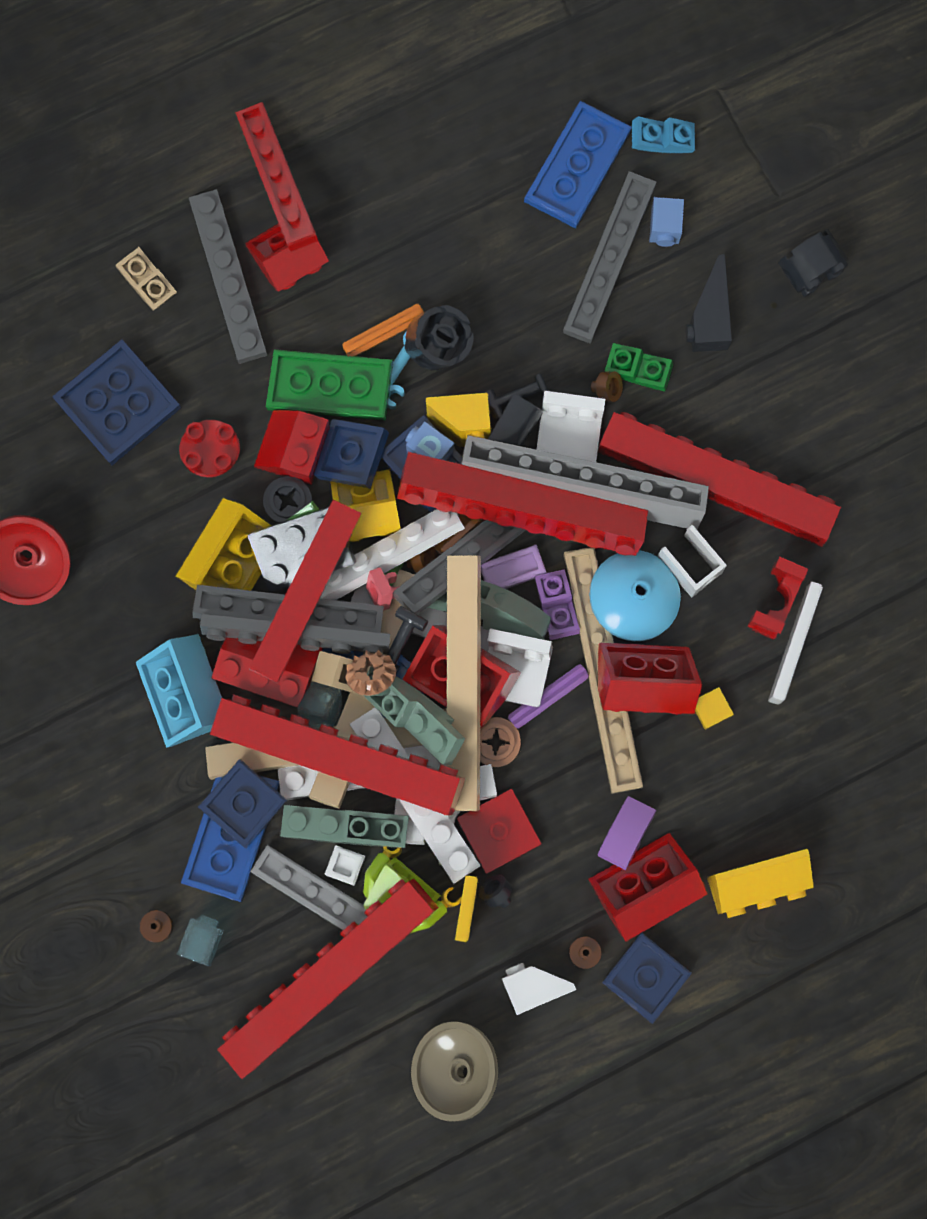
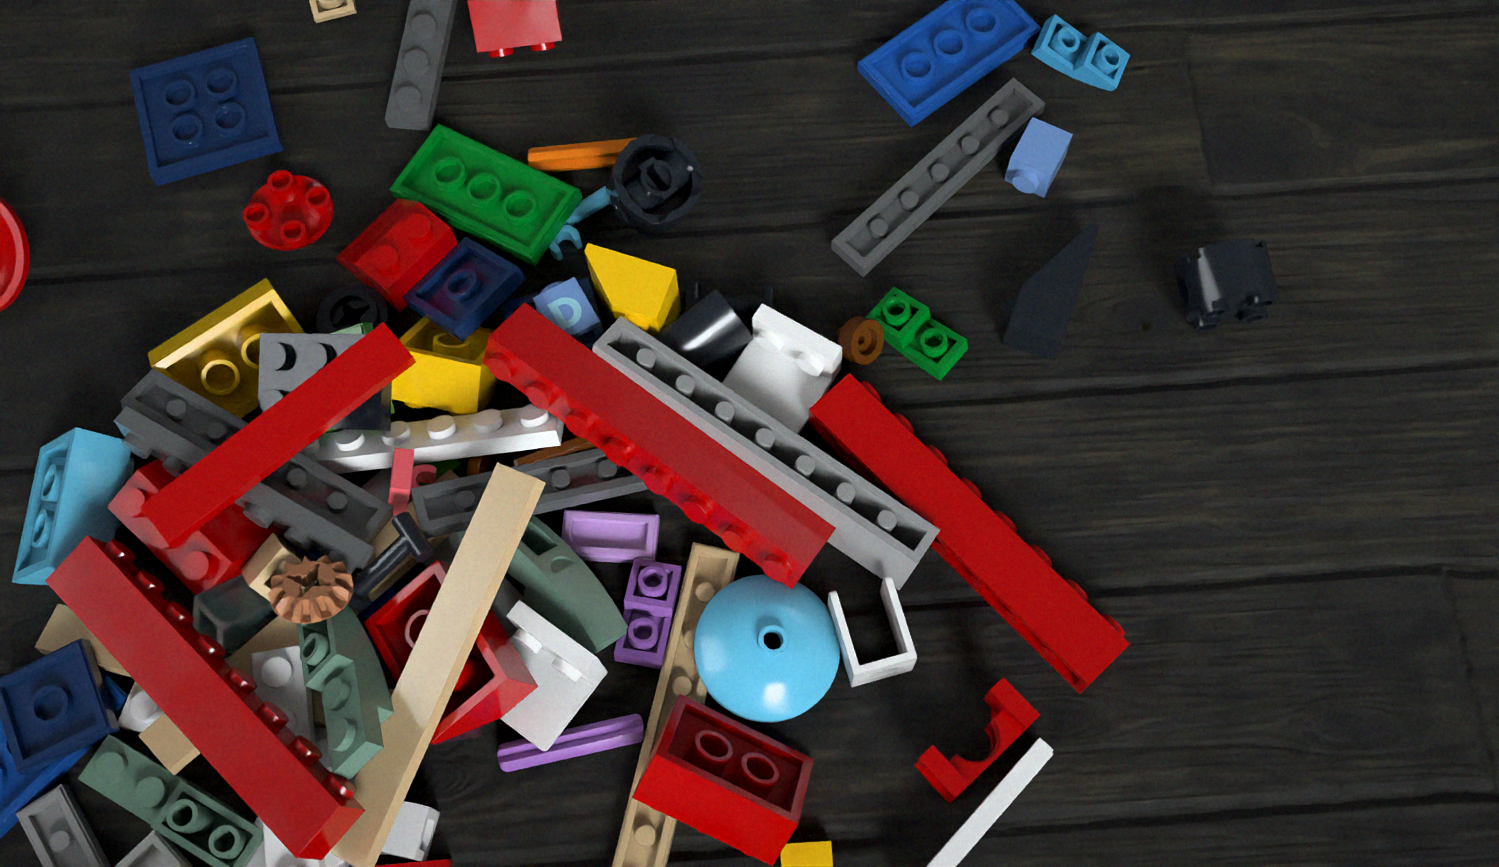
camera: 25 degrees right, 10 degrees down
nougat gear [480,717,521,768] -> none

